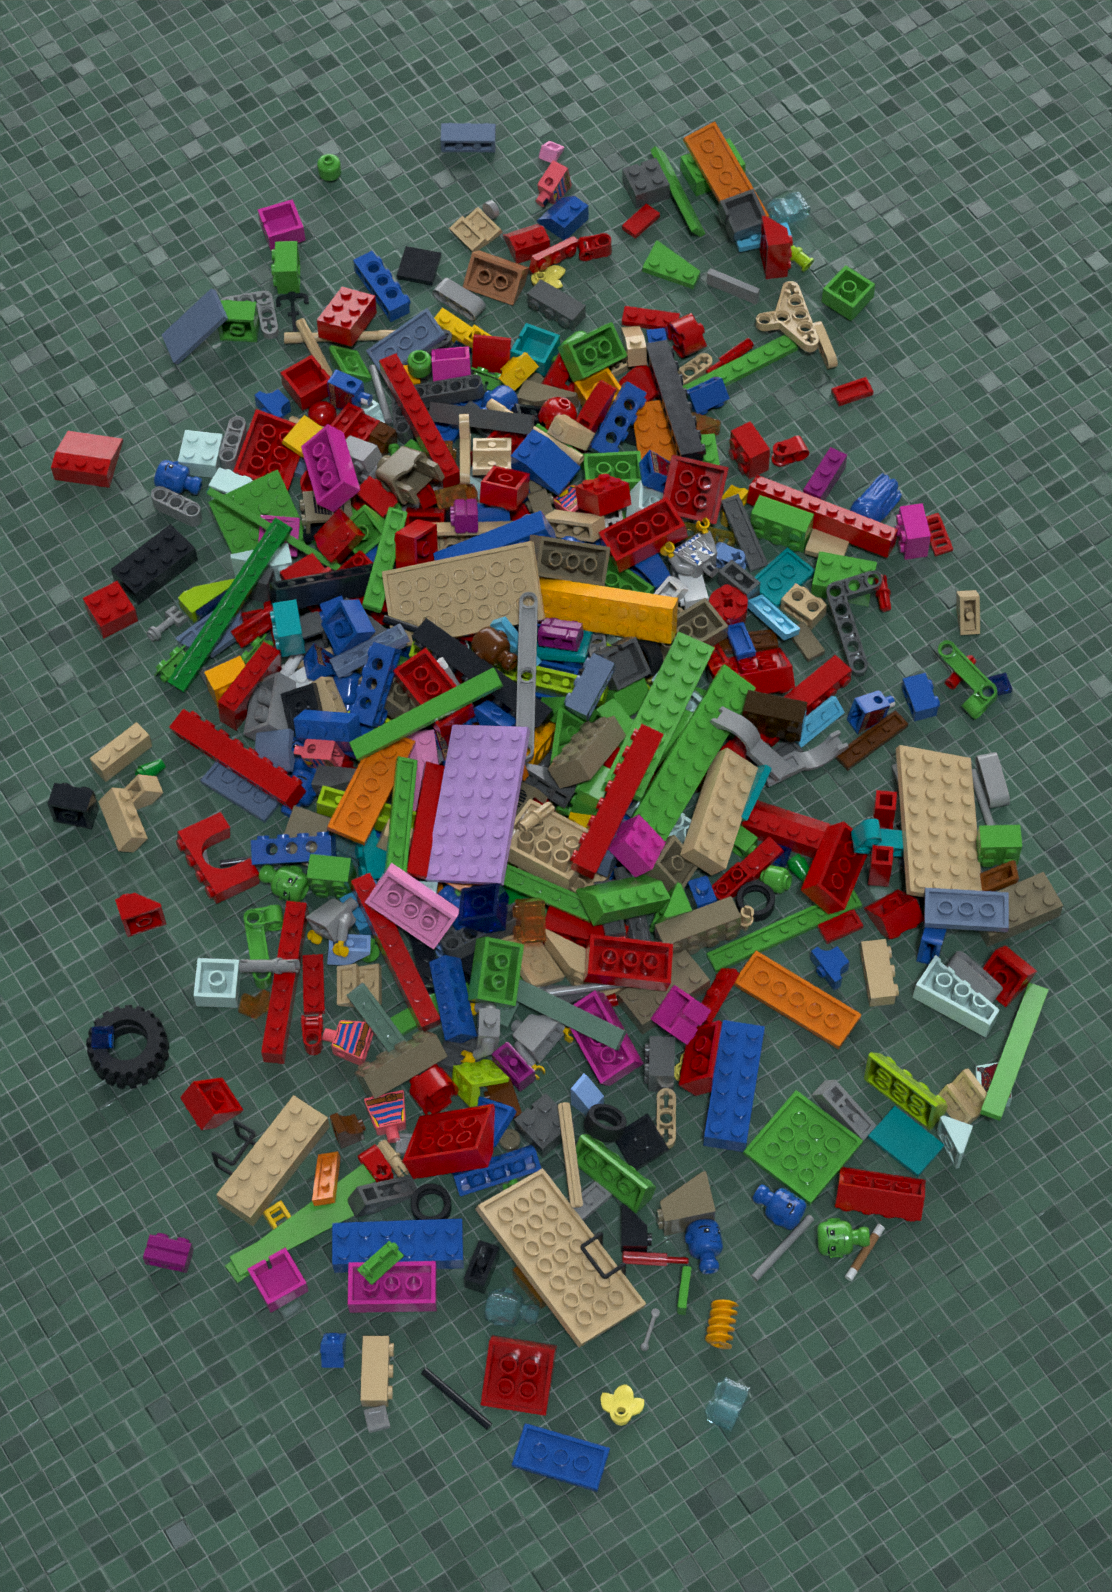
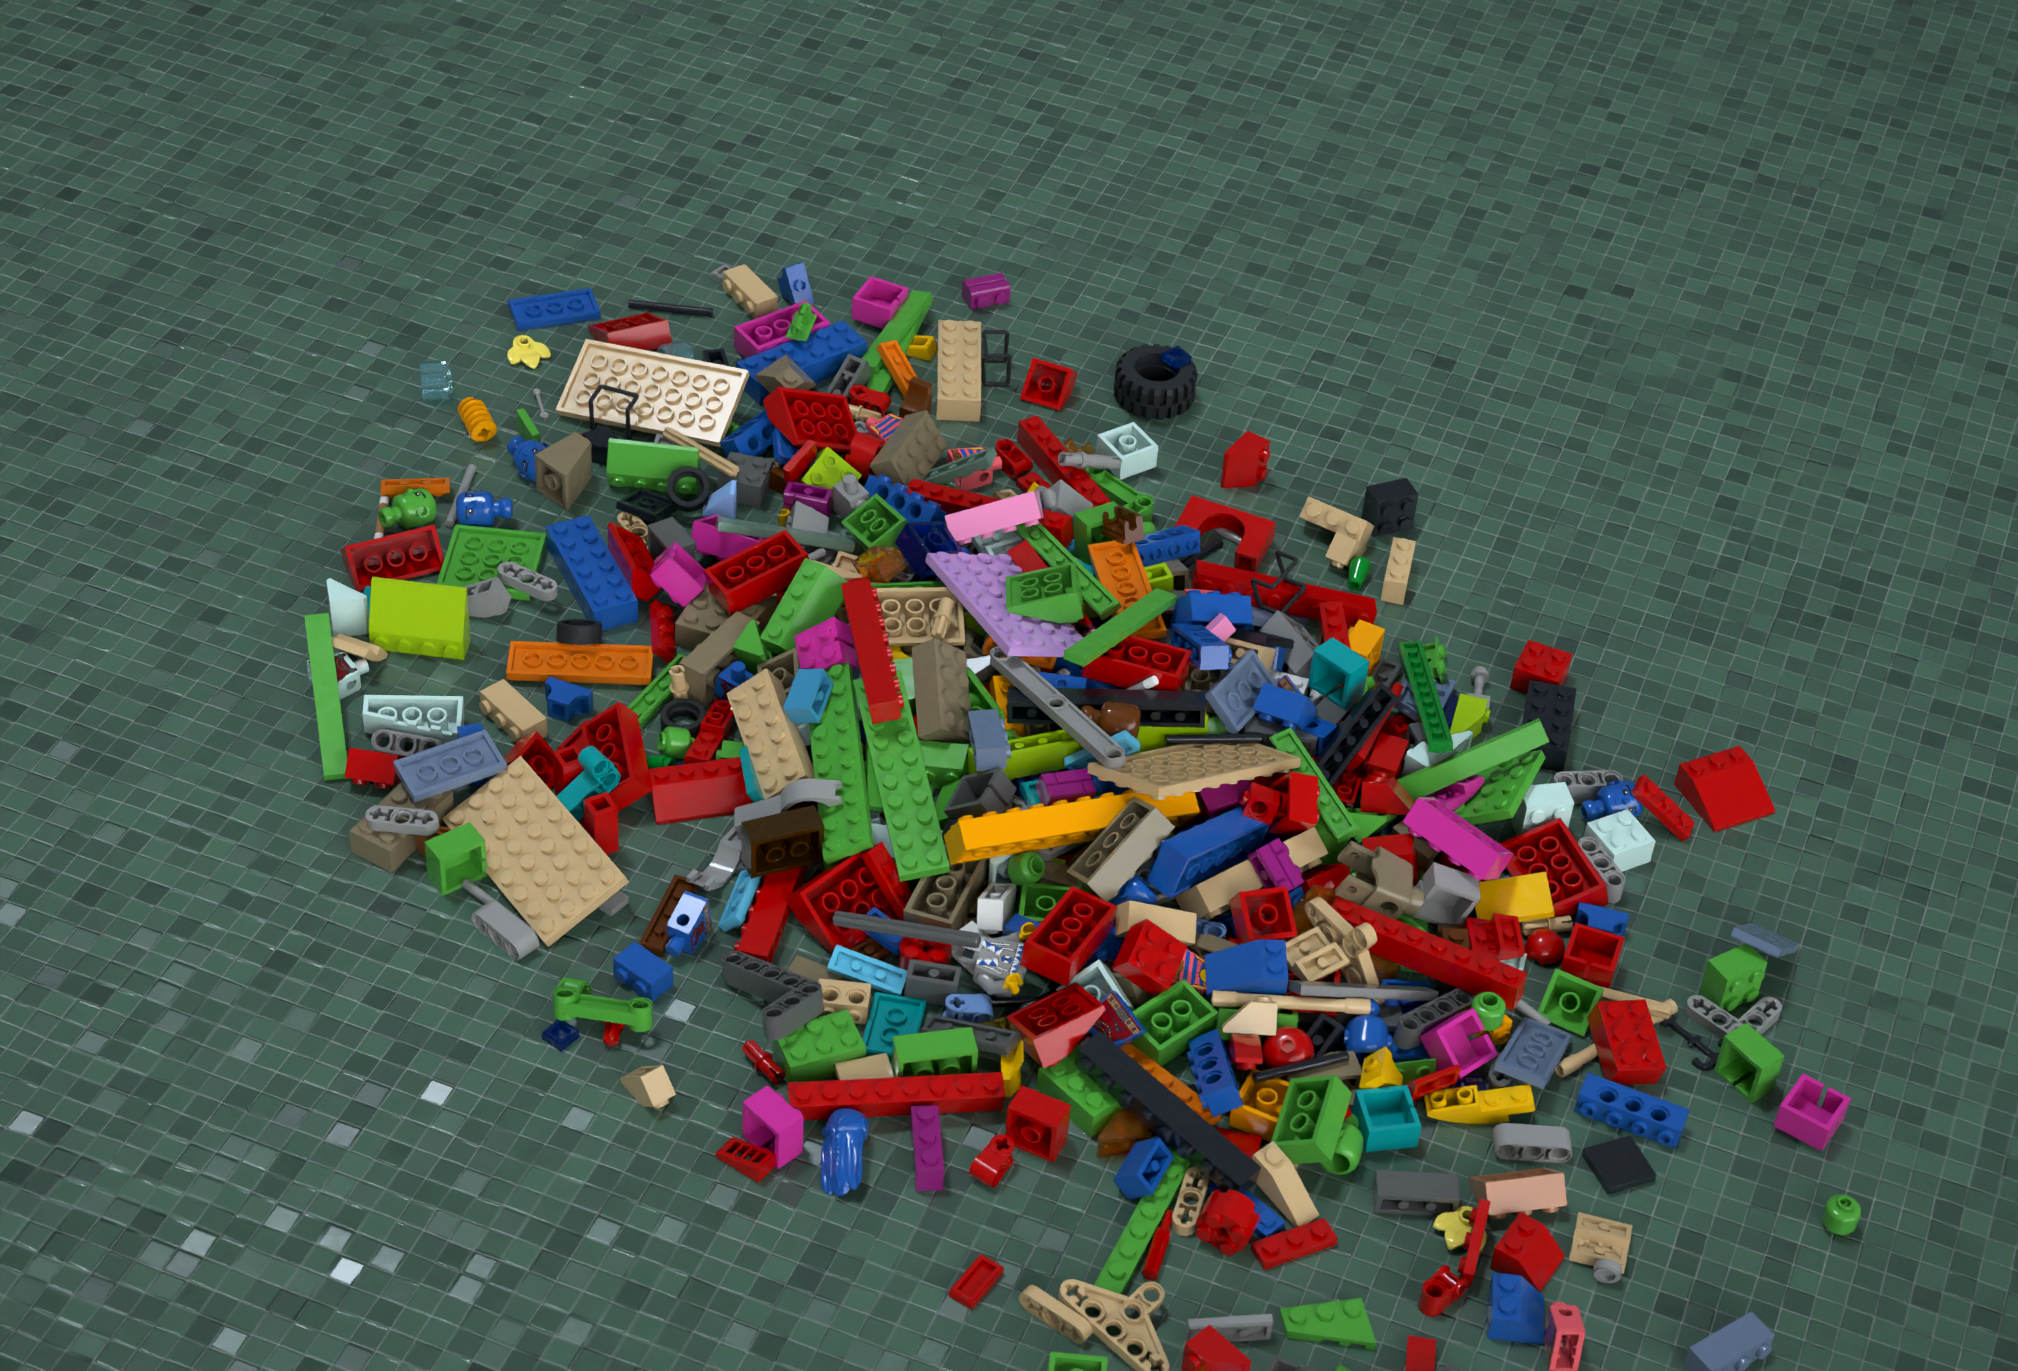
camera: 140 degrees right, 20 degrees down
blue torso [327,370,373,410] -> none
none -> light grey beam [365,805,439,836]
none -> orange plate [380,477,450,498]
none -> light grey beam [498,562,558,601]
none -> black tyre [556,619,602,645]
none -> dark tan slope [755,354,816,393]
none -> red tile [783,439,818,484]
none -> dark azure brick [783,669,834,723]
none -> dark grey axle [833,910,981,948]
none -> bright green slope [1006,562,1084,623]
none -> reddish brown hinge [1102,505,1144,544]
none -> bright pink slope [1205,613,1236,641]
none -> red brick [1239,782,1280,825]
none -> black piece [1251,551,1307,614]
none -> black bar [1252,1051,1349,1083]
none -> red plate [1631,774,1695,842]

